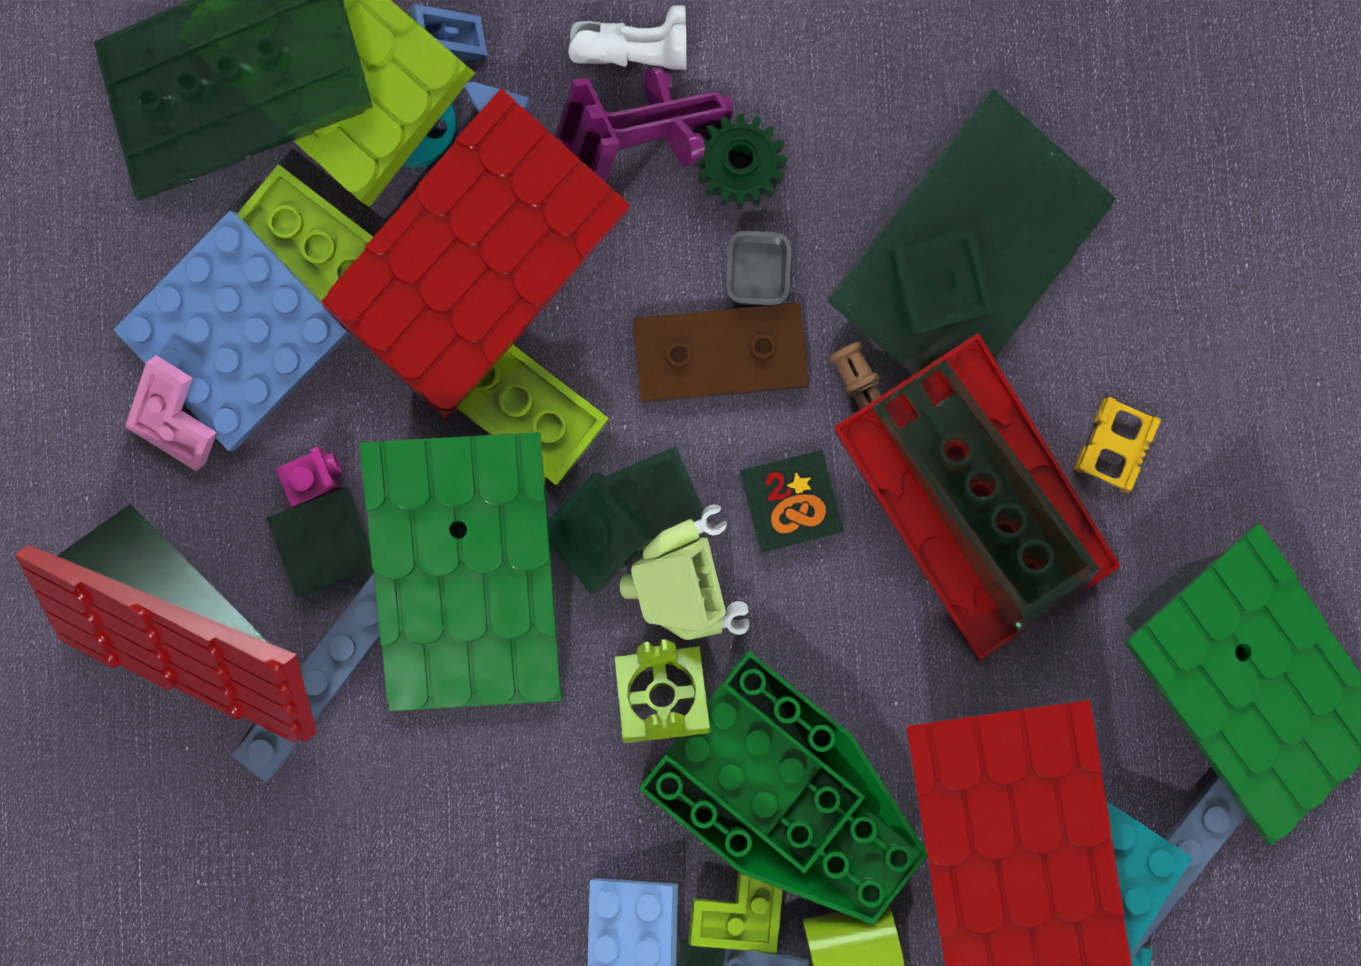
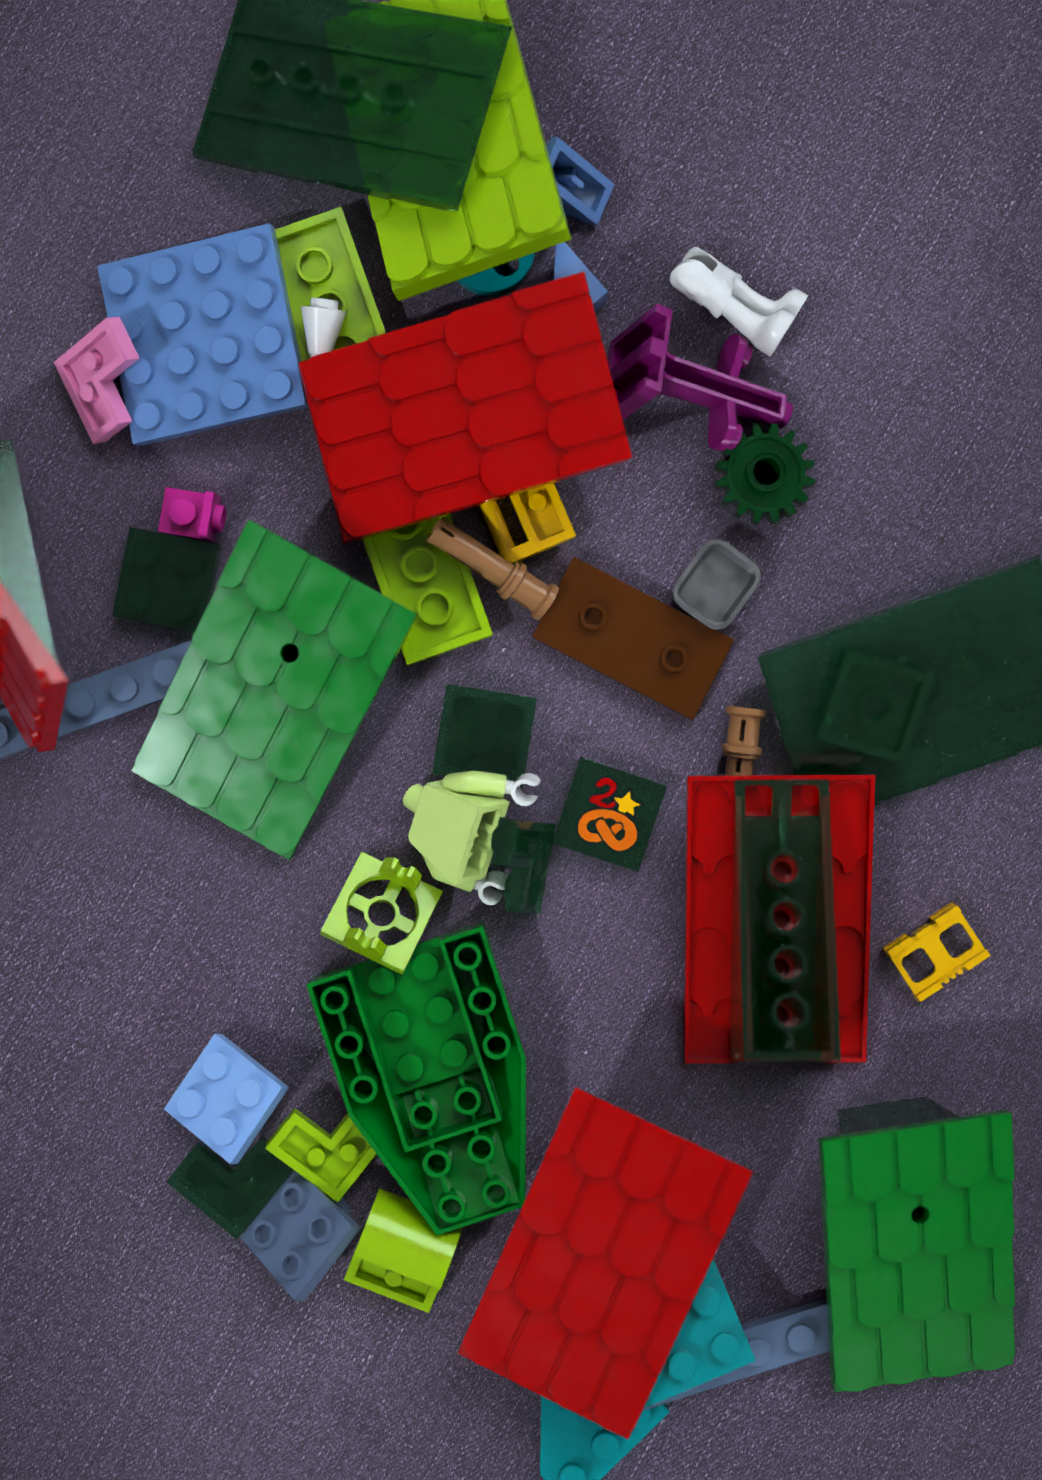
camera: 30 degrees right, 5 degrees up
clear green plate [548,472,654,594] -> none
none -> white cone [301,298,347,358]
none -> medium nougat pin [426,516,559,621]
none -> yellow plate [479,483,576,564]
none -> clear green plate [491,817,556,913]

